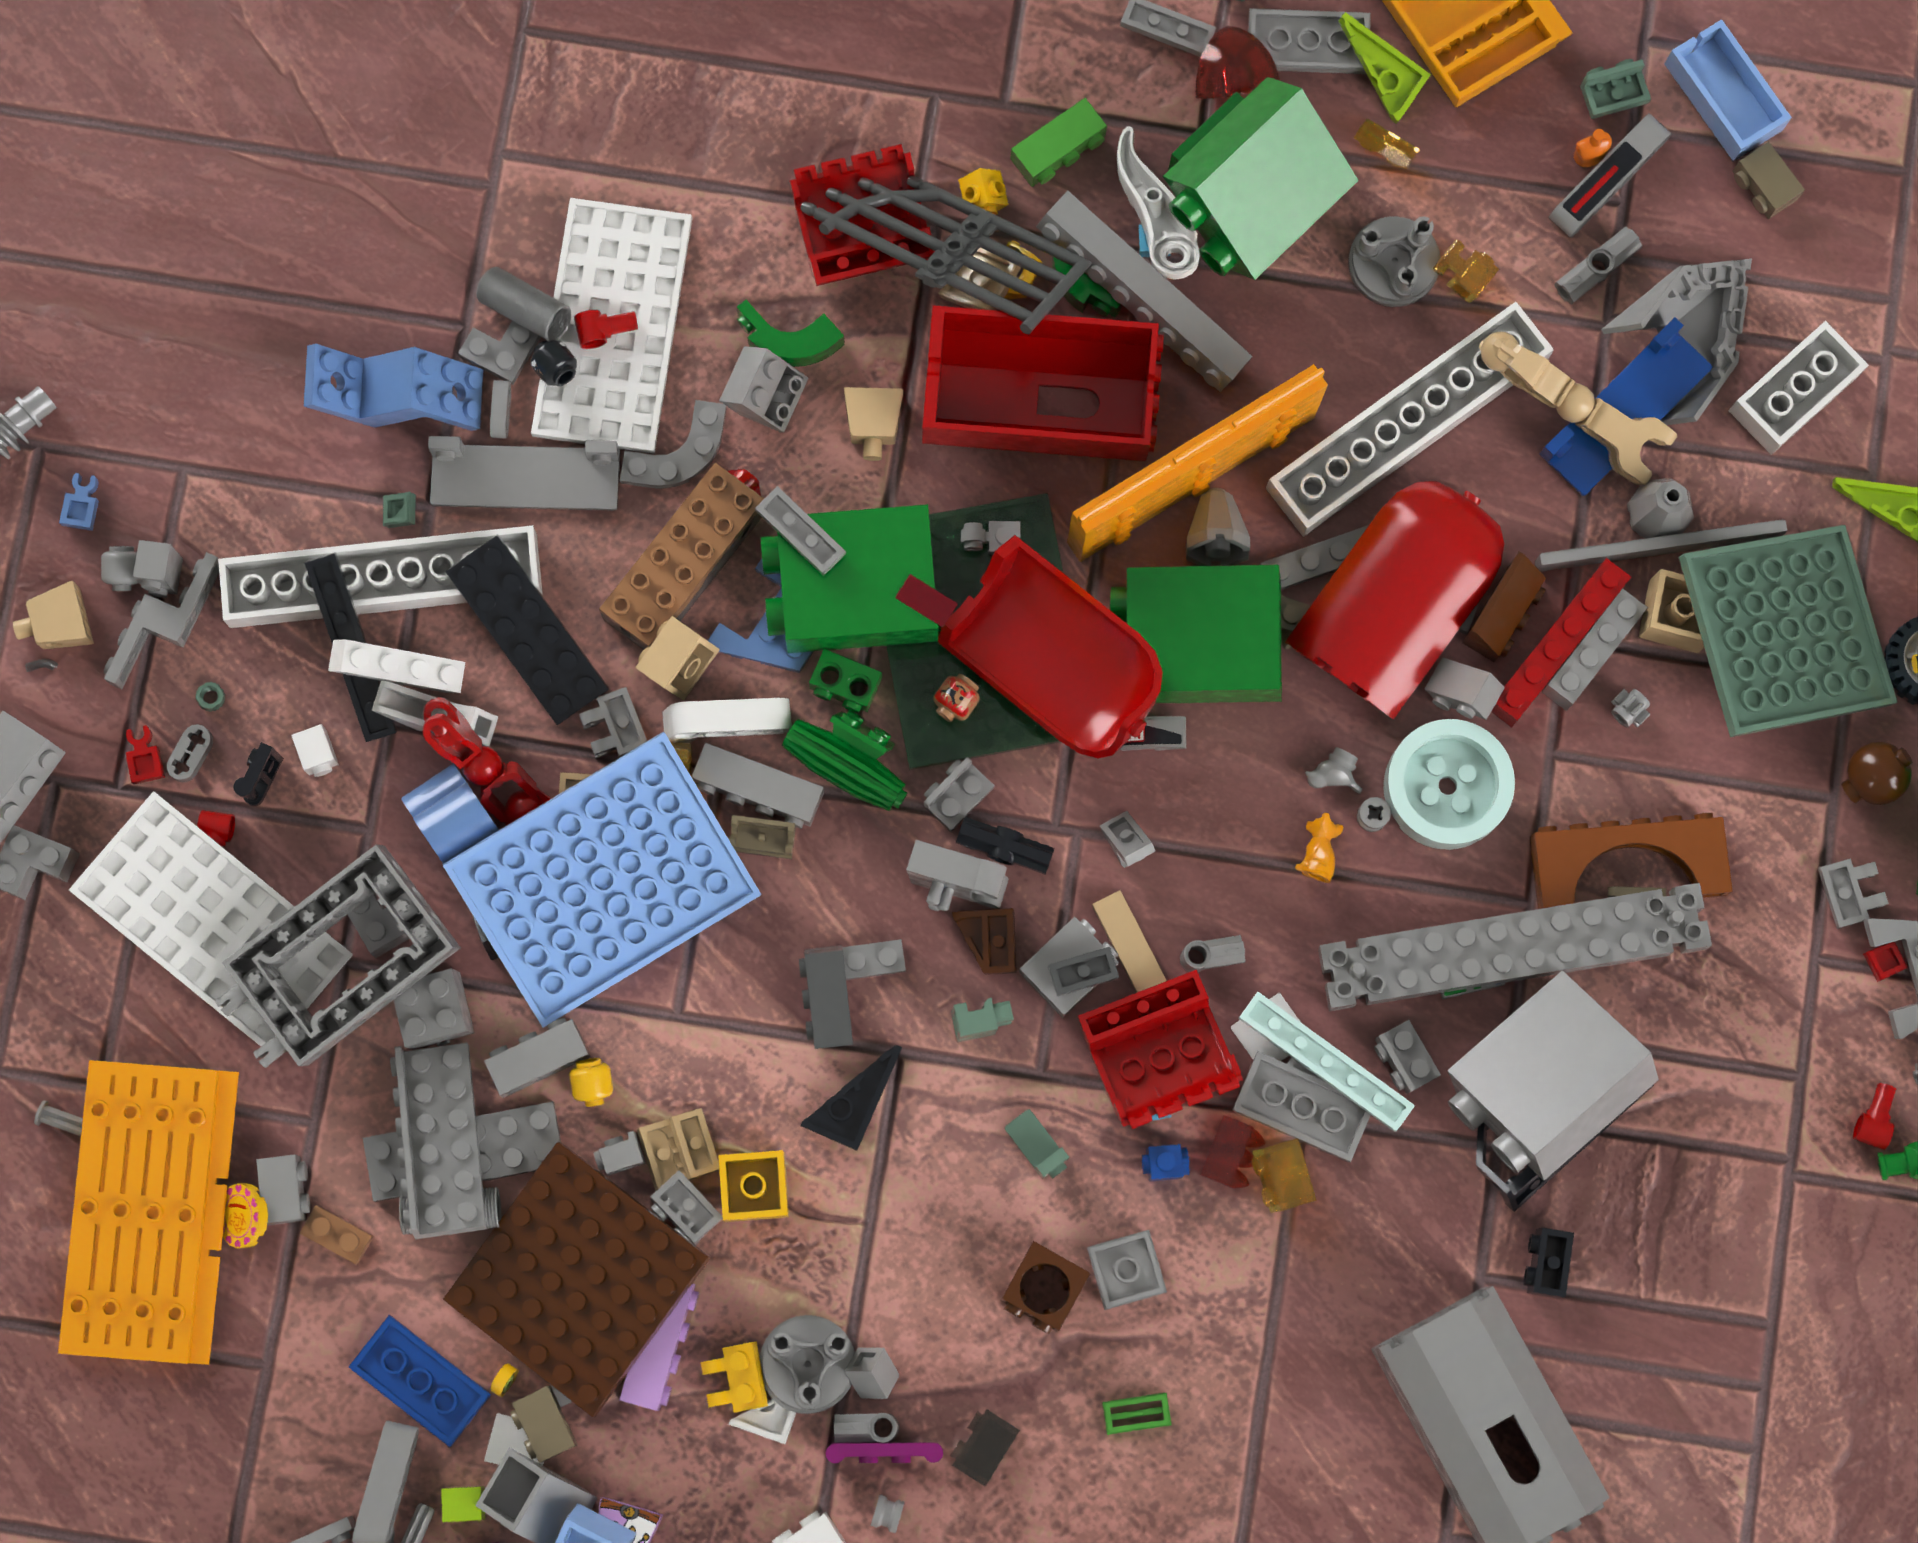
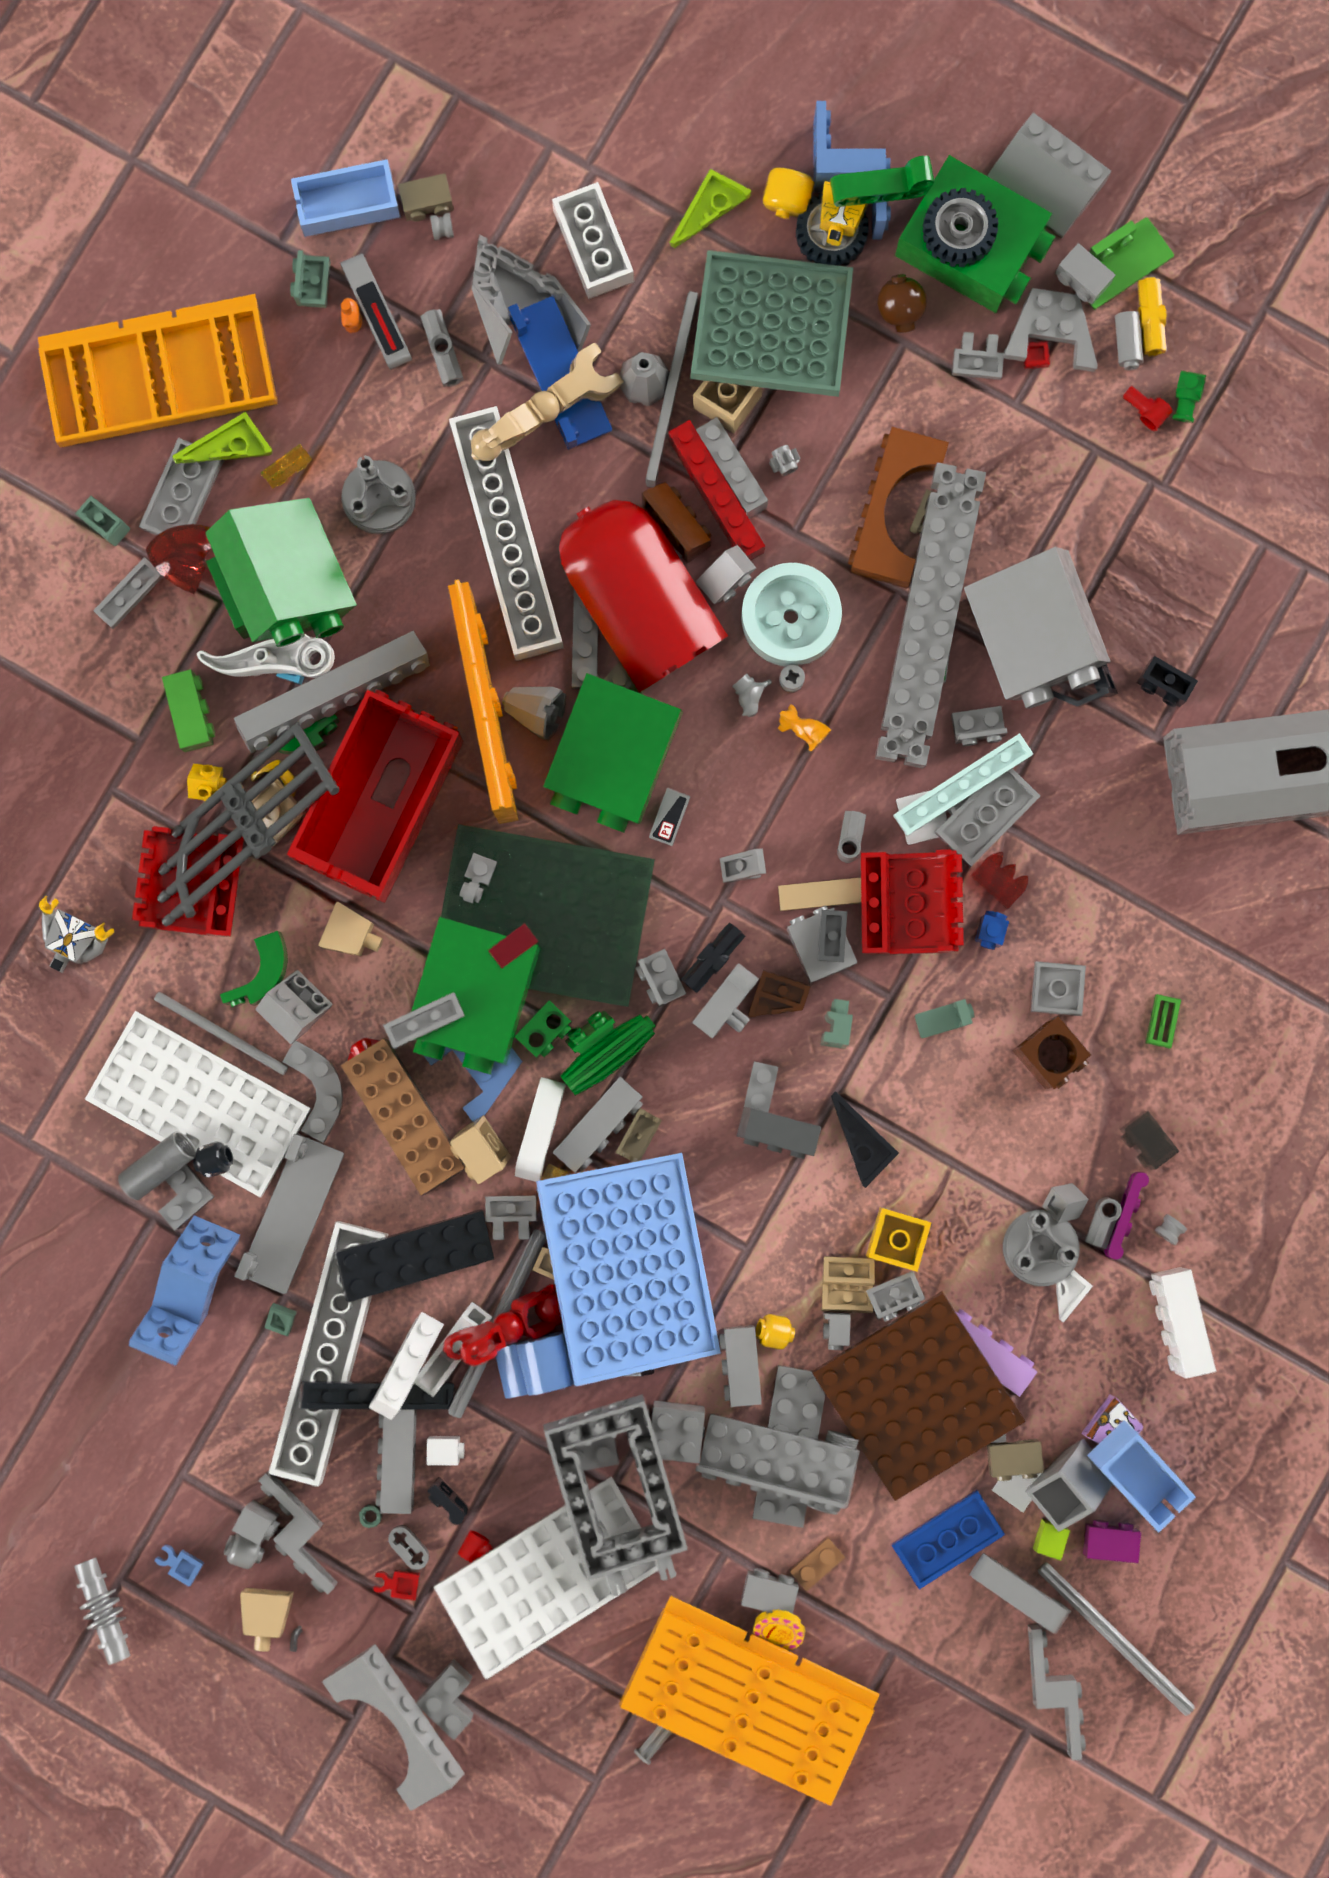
camera: 65 degrees left, 5 degrees up
light grey beam [490,380,511,439] -> none
yellow tile [490,1363,519,1397] -> none
red pin [573,310,638,349] -> none
yellow plate [701,1341,768,1413] -> none
head [933,673,980,722] -> none
red panel [938,535,1163,759] -> none
clear yellow brick [1252,1138,1316,1213] -> none
clear yellow brick [1433,239,1499,304] -> none
none -> torso [39,896,114,973]
none -> light grey piece [154,991,288,1075]
none -> light grey brick [376,1409,417,1514]
none -> light grey wheel [430,213,454,241]
none -> light grey axle [448,1229,547,1418]

